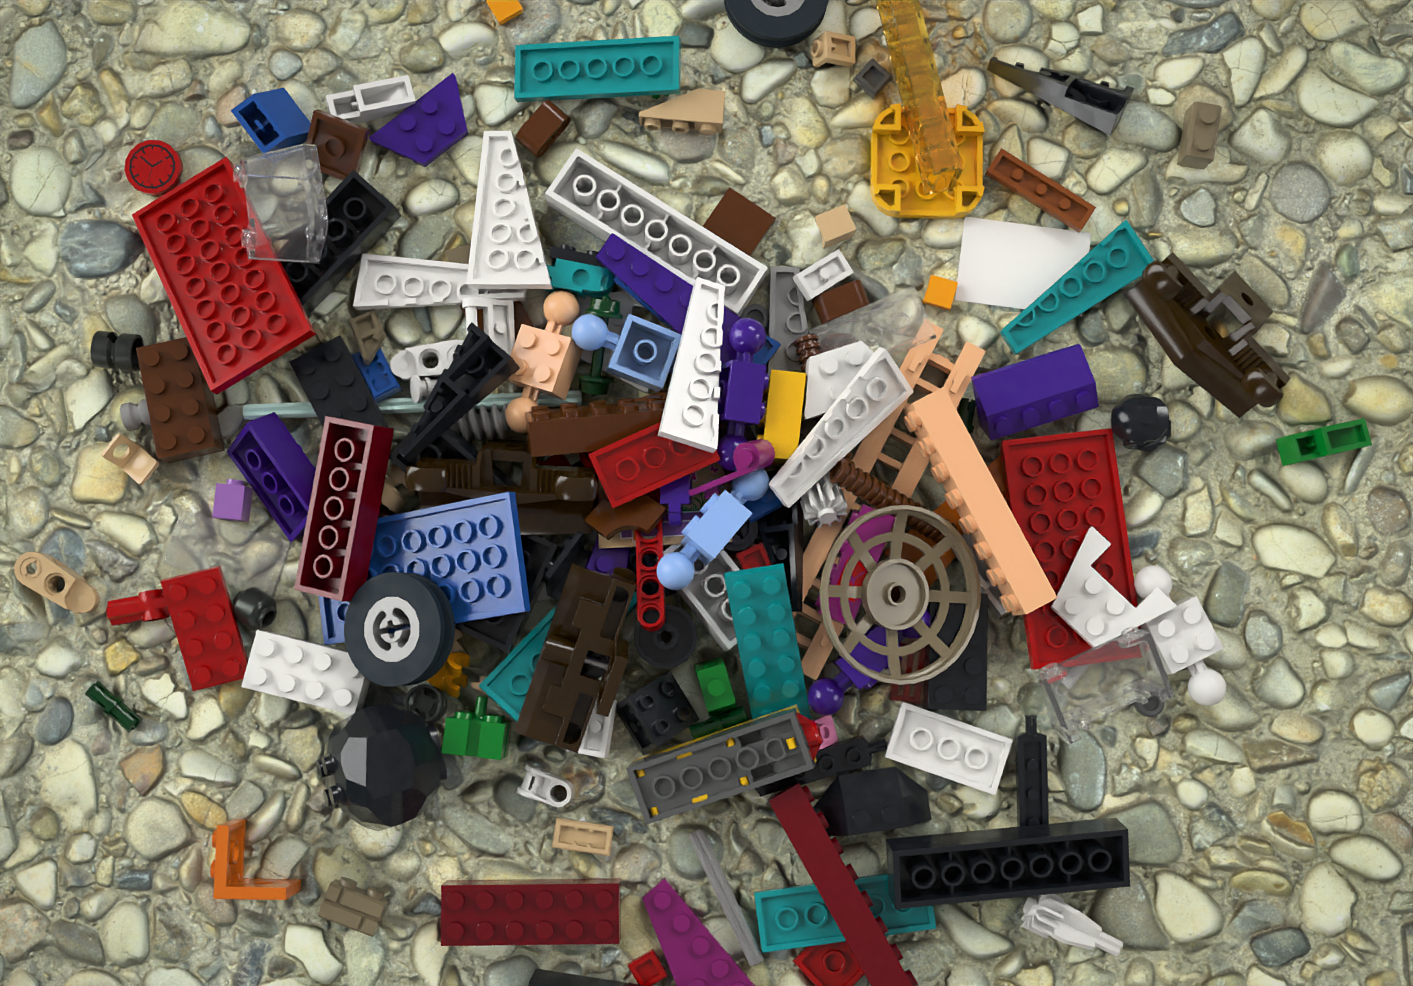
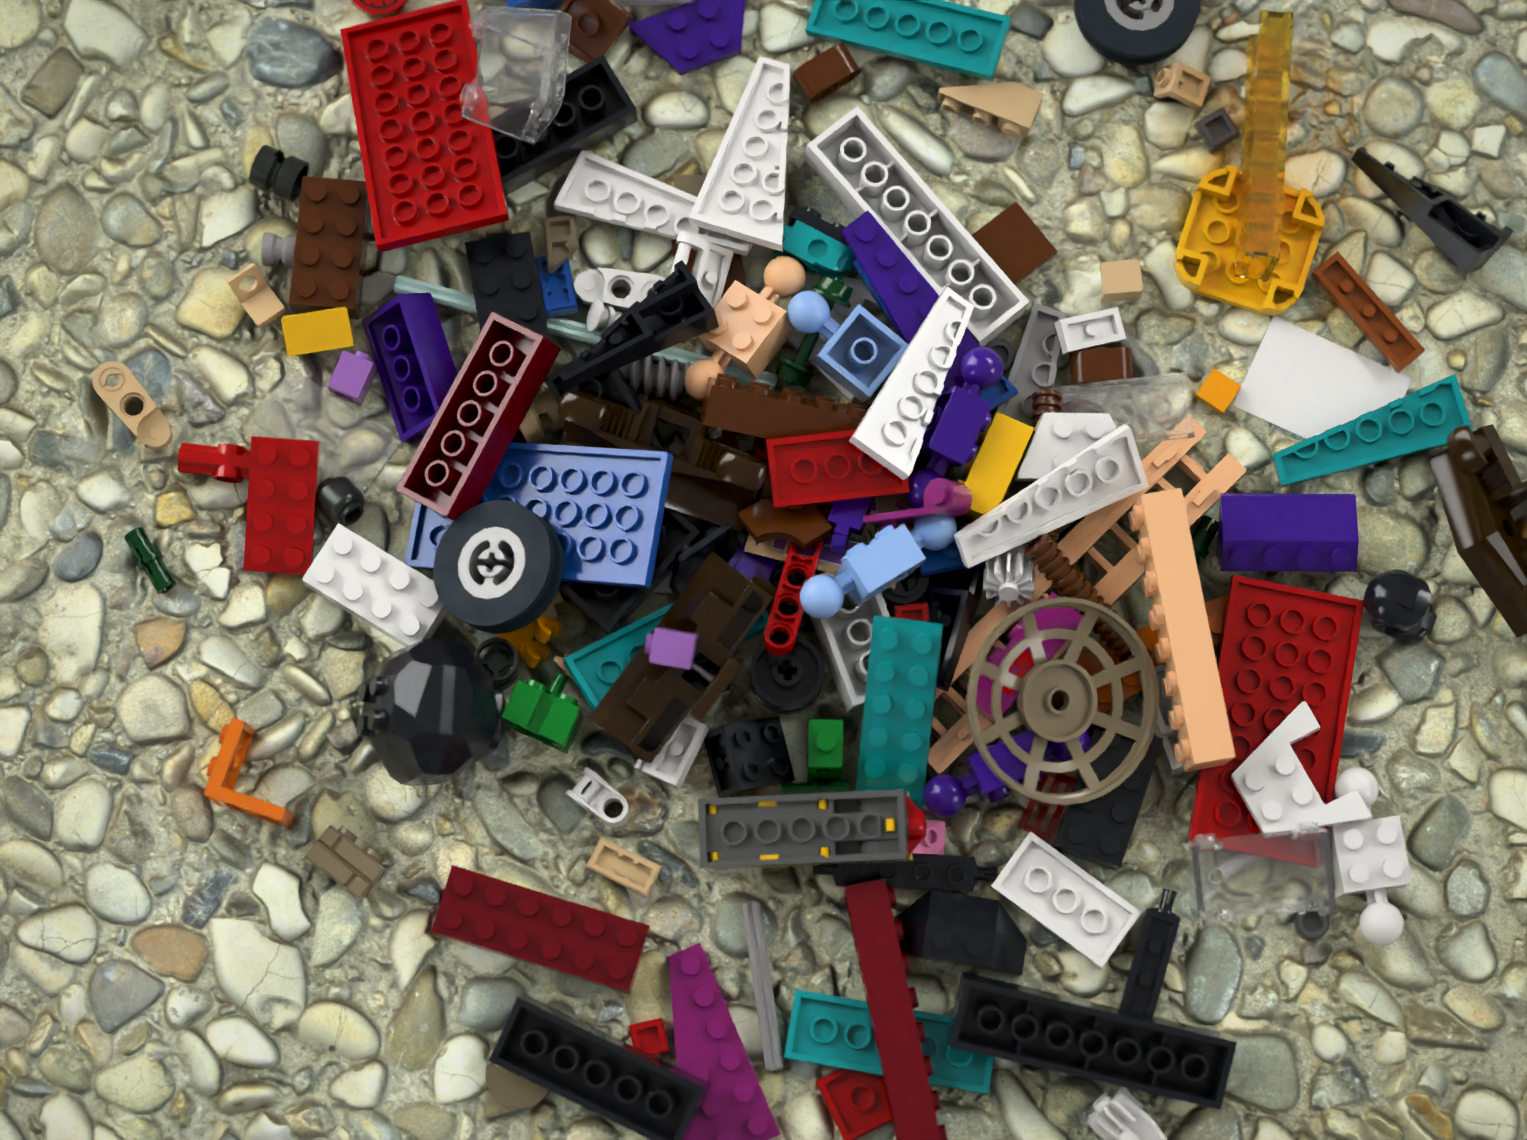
camera: 20 degrees right, 5 degrees down
none -> yellow panel [281,307,355,357]
none -> medium lavender brick [644,627,698,670]

